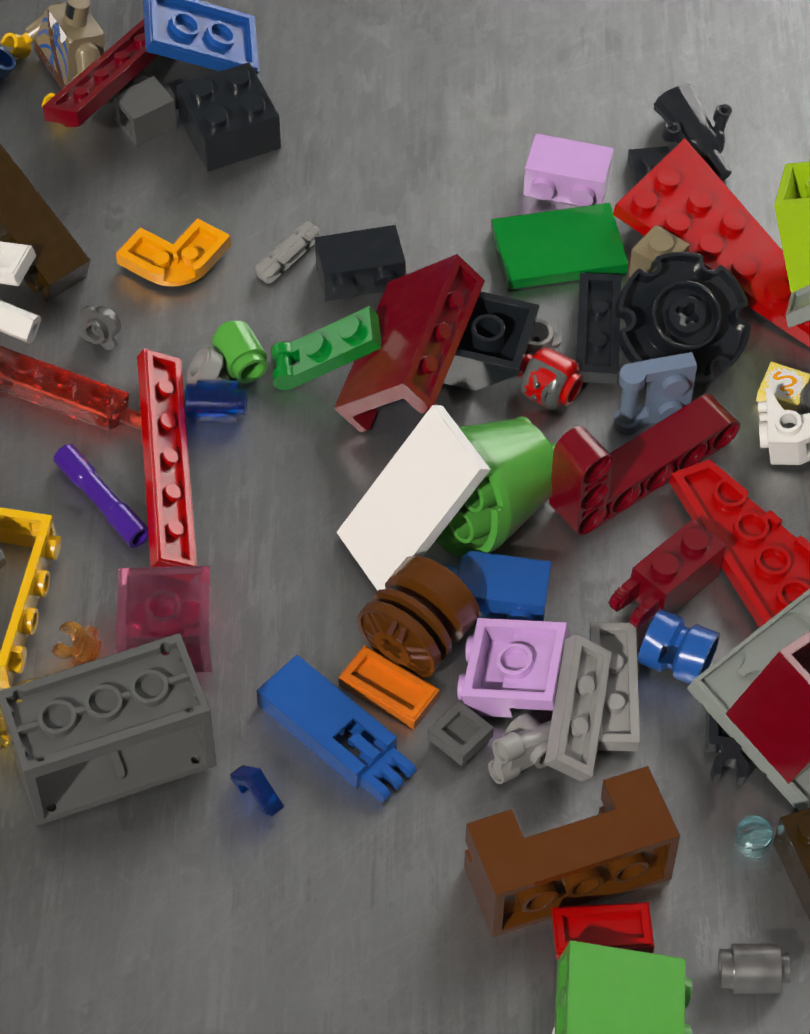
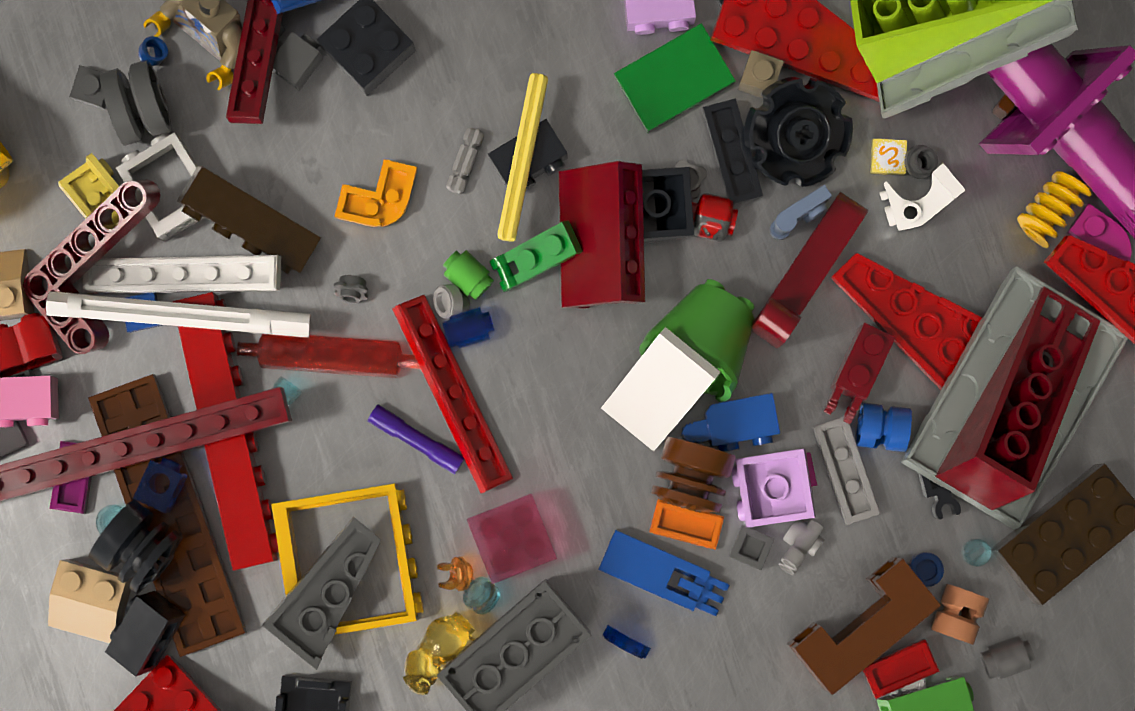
camera: 20 degrees left, 30 degrees up
light grey plate [544,634,612,782] -> none
none -> light yellow axle [497,73,548,242]
none -> blue tile [908,552,944,587]
none -> nougat wheel [931,584,989,645]

